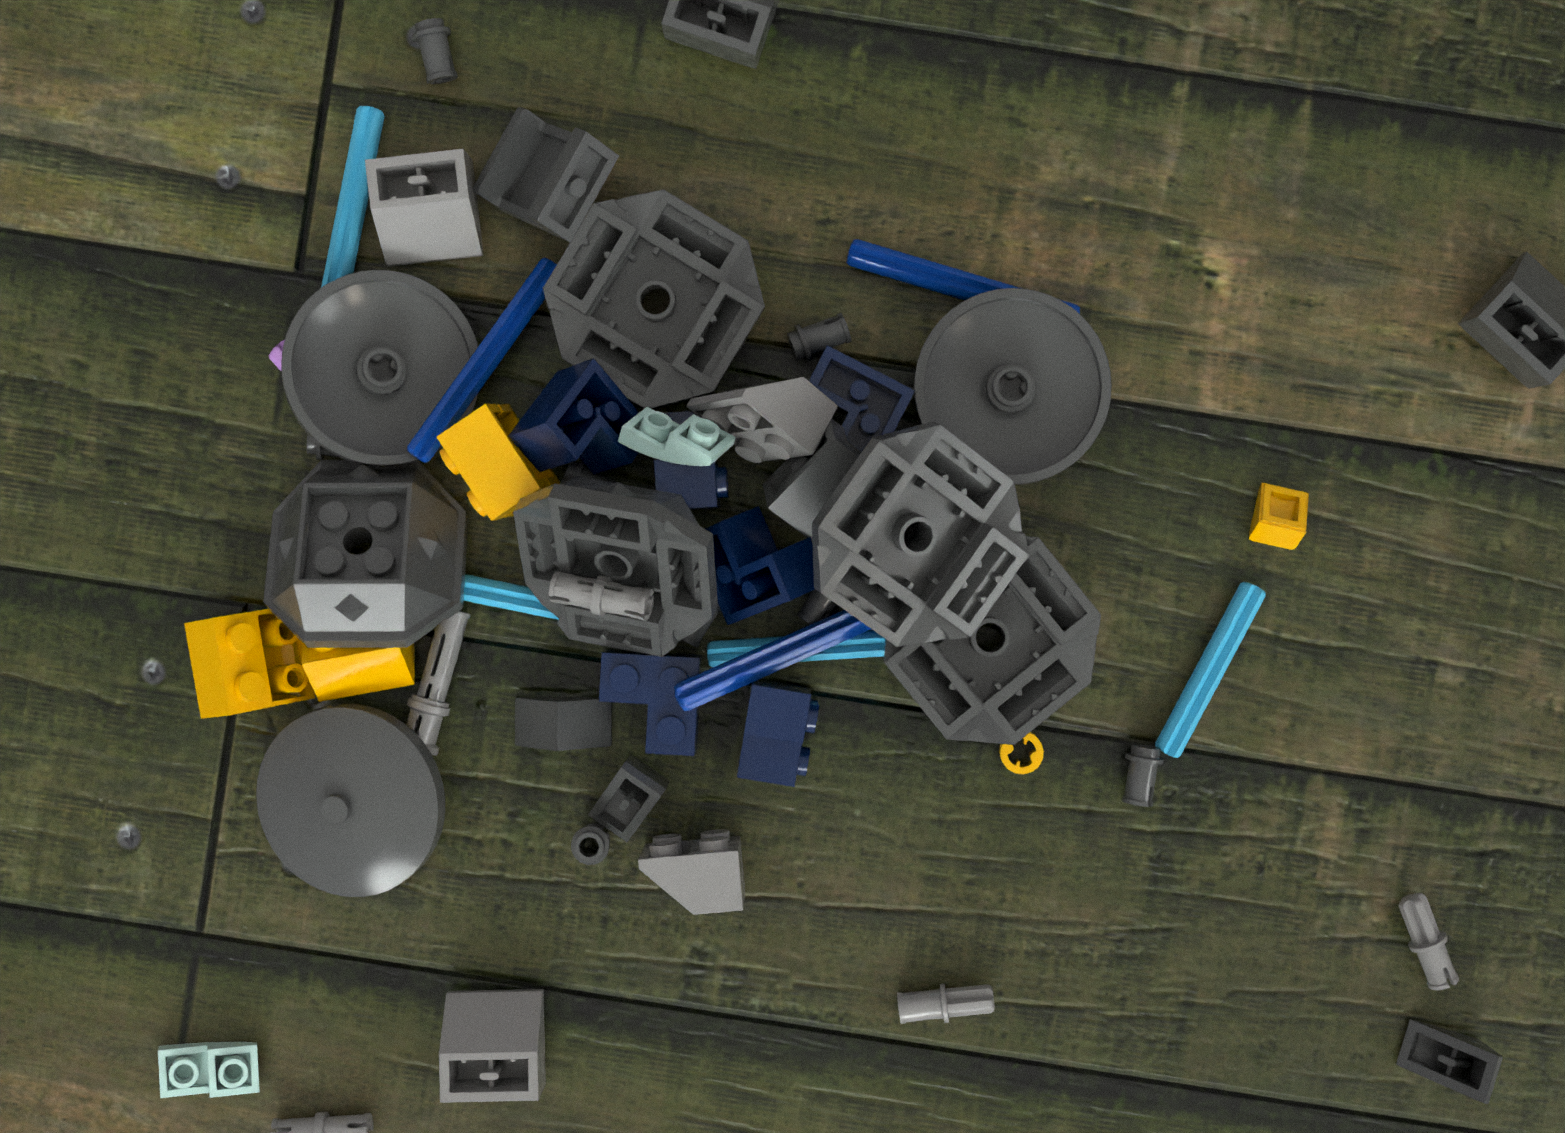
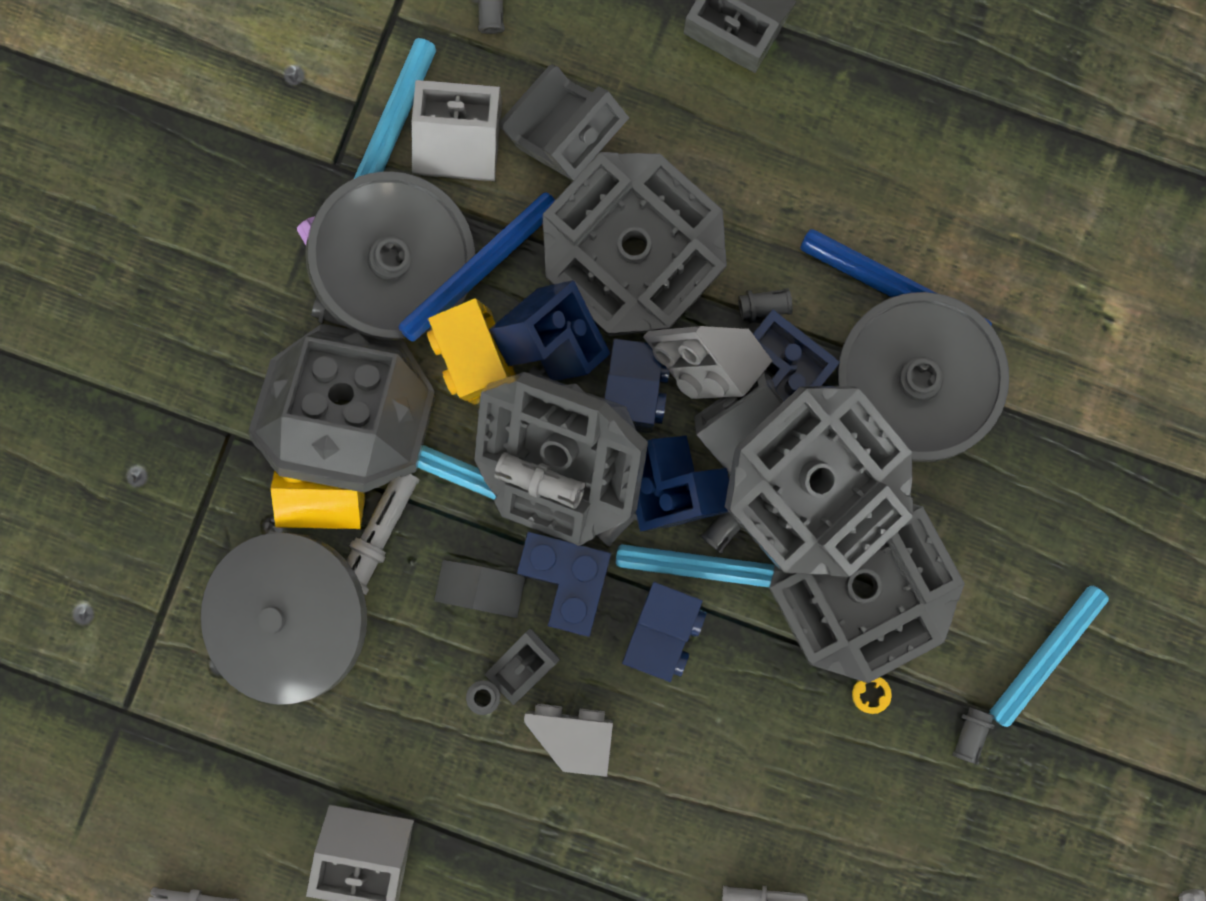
camera: 10 degrees right, 5 degrees down
light aqua slope [158,1042,260,1098] -> none
yellow slope [184,609,315,719] -> none
light aqua slope [618,407,736,466] -> none
blue axle [674,610,871,711] -> none
yellow slope [1249,482,1309,550] -> none

